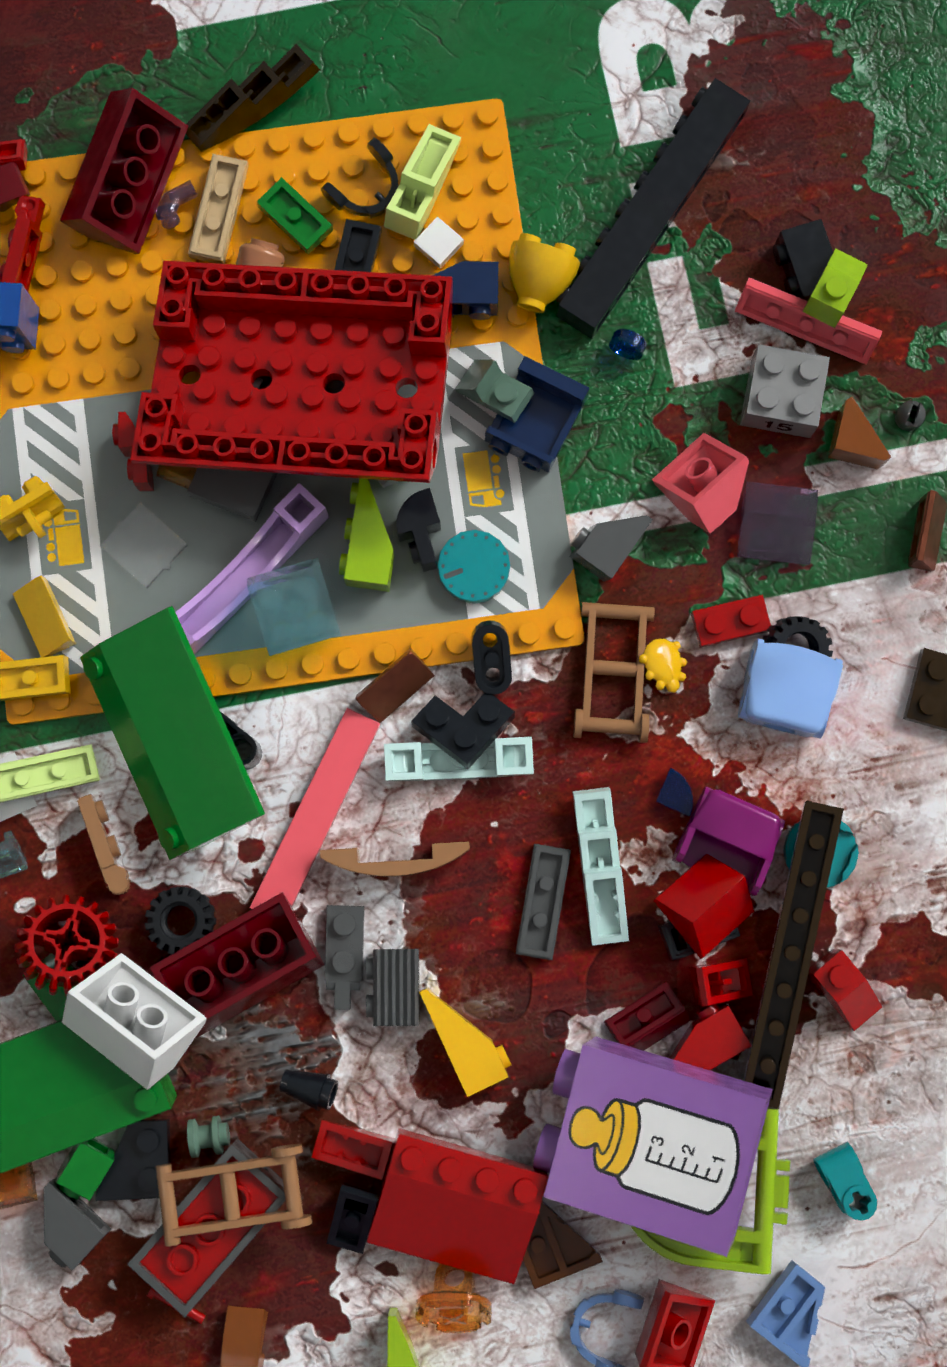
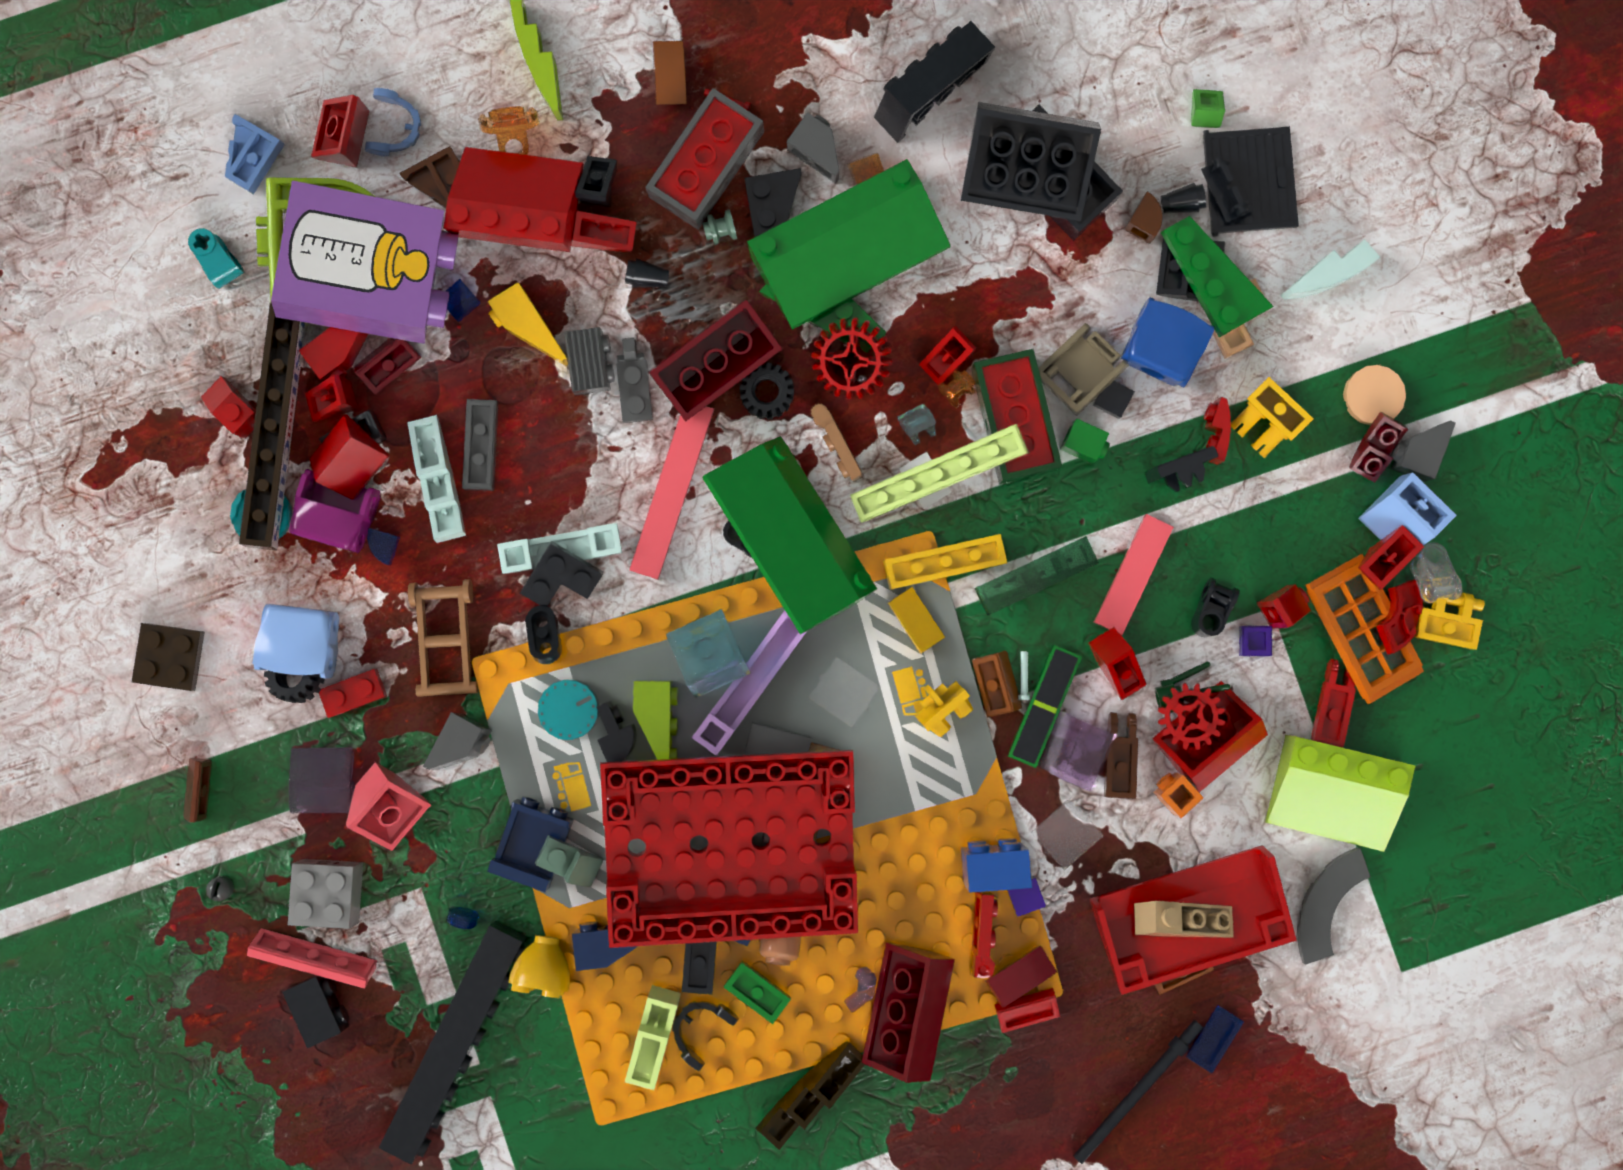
camera: 175 degrees right, 5 degrees up
green brick [56,1138,115,1201] -> none
white slope [62,953,207,1090] -> none
red slope [112,412,154,491] -> none
medium nougat piece [156,1144,312,1246] -> none
tan tile [188,154,249,264] -> none
medium nougat slope [320,842,470,877] -> none
copper slope [355,648,435,723] -> none
white tile [414,216,464,269] -> none
yellow piece [639,639,687,693] -> none
lime slope [802,248,868,328] -> none
dark orange slope [828,396,891,469] -> none
none -> clear blue tile [446,279,481,322]

